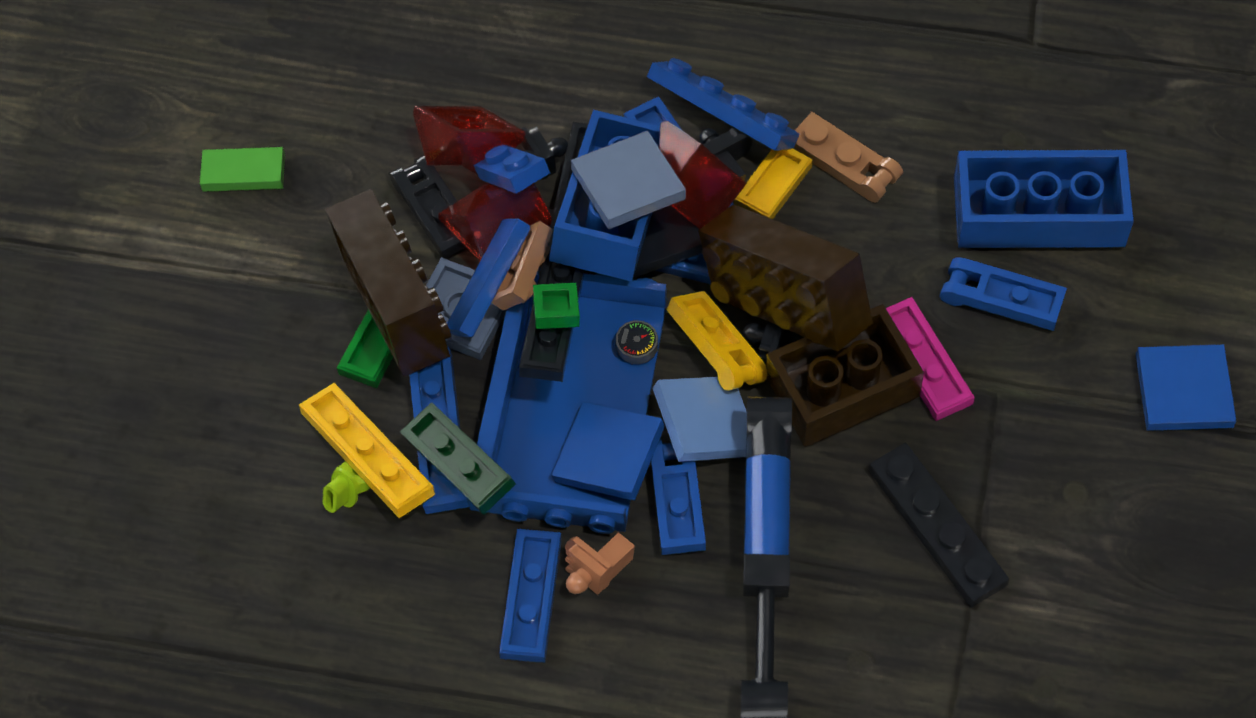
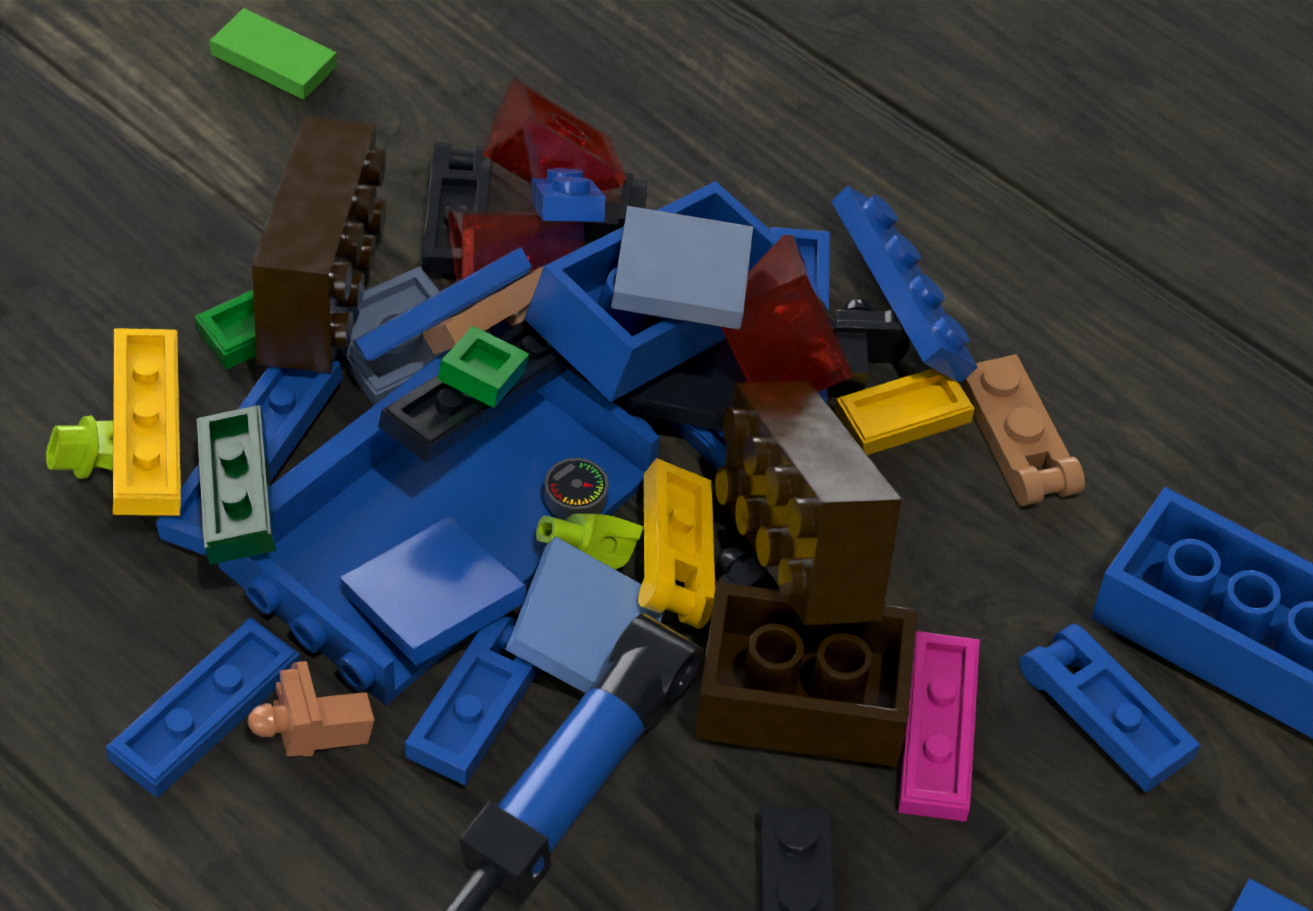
camera: 25 degrees right, 10 degrees down
none -> lime piece [536,513,643,569]

